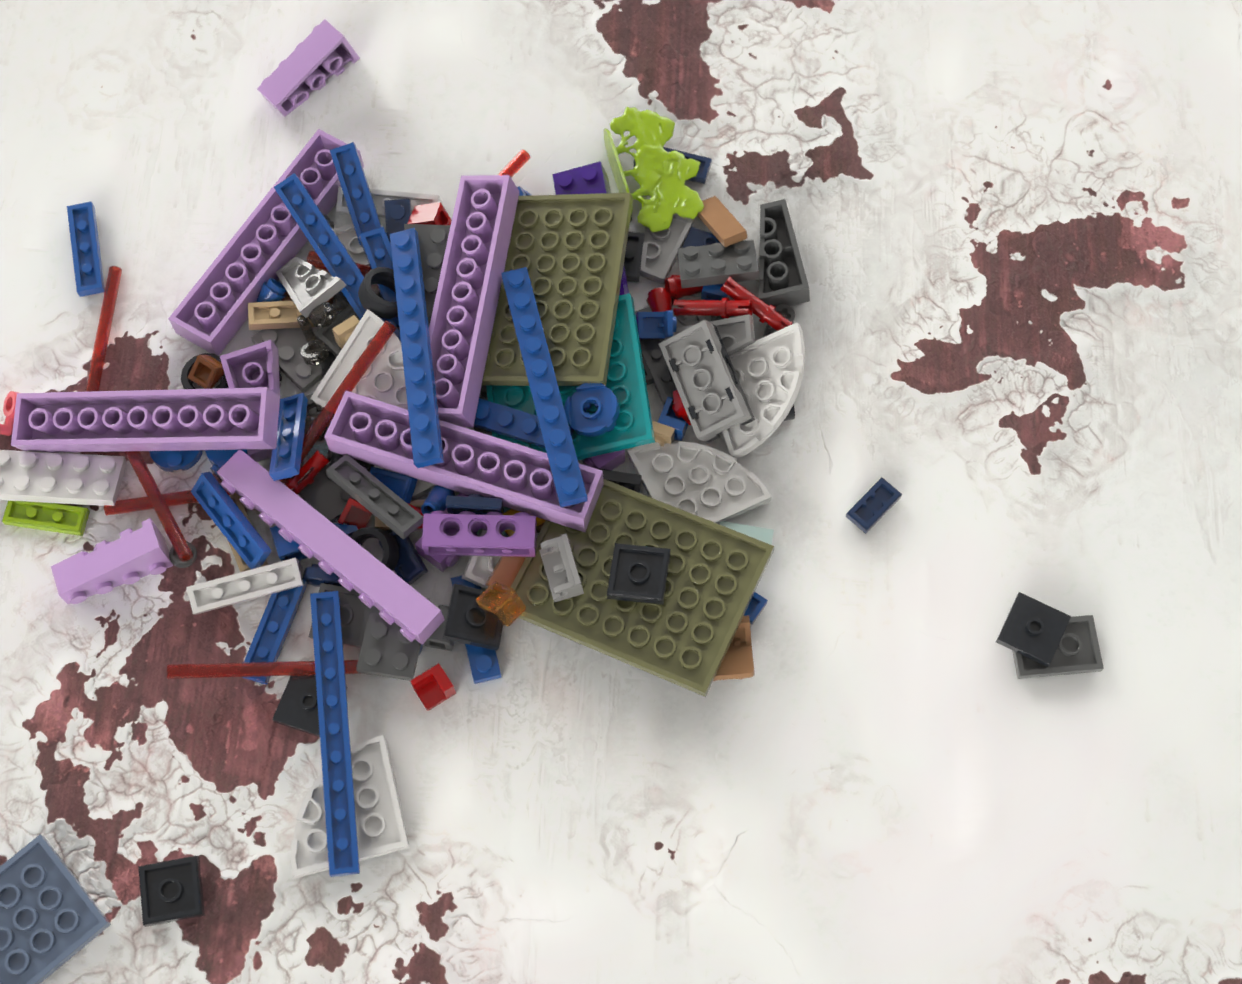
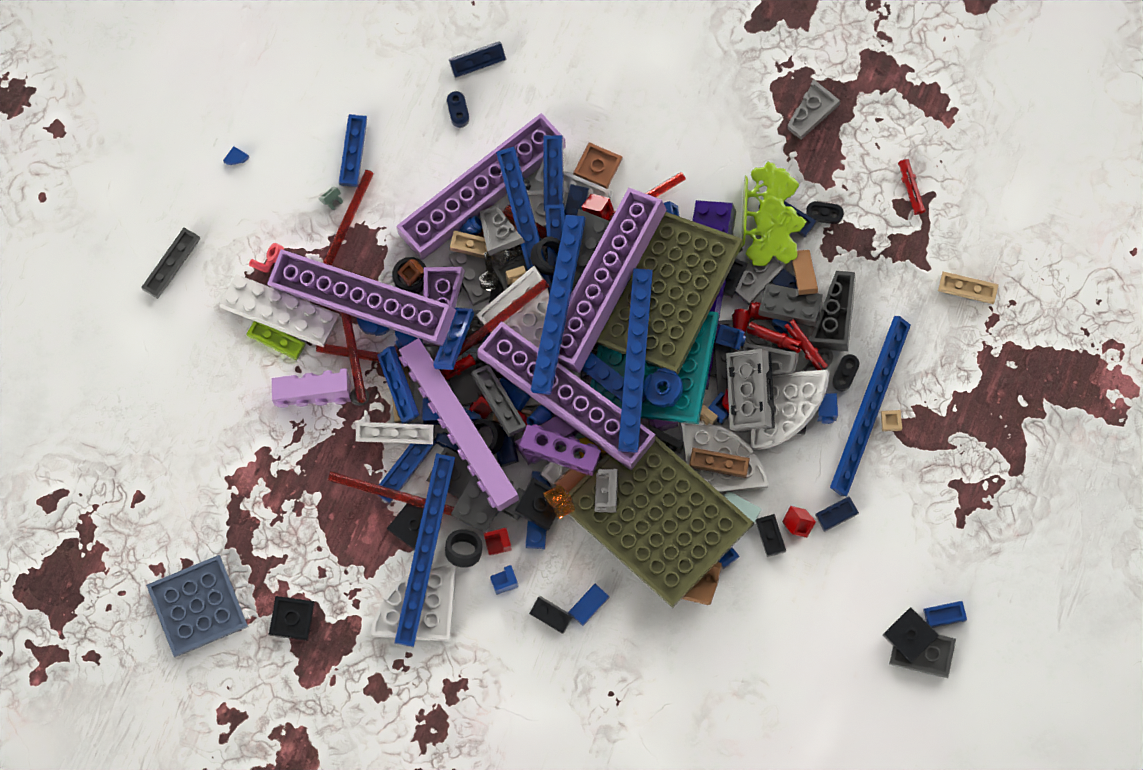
camera: 20 degrees right, 5 degrees up
lavender wedge [257,19,360,117] -> none
dark blue plate [446,494,504,515] -> none
black plate [607,543,671,605] -> none
none -> sand green tile [318,187,343,210]
none -> black tyre [445,529,483,568]
none -> dark blue plate [447,91,469,128]
none -> dark blue plate [448,41,507,78]
none -> blue panel [490,565,518,595]
none -> black plate [529,596,573,634]
none -> blue tile [568,584,610,626]
none -> nougat tile [573,142,622,189]
none -> medium nougat tile [689,448,750,478]
none -> black plate [755,514,786,557]
none -> red panel [782,506,816,538]
none -> light grey wing [788,79,840,139]
none -> black plate [806,201,844,224]
none -> blue brick [817,393,838,424]
none -> blue plate [830,316,911,497]
none -> black plate [832,354,860,391]
none -> tan plate [881,410,902,432]
none -> red pin [898,159,926,215]
none -> blue tile [923,601,967,628]
none -> tan plate [938,271,999,304]

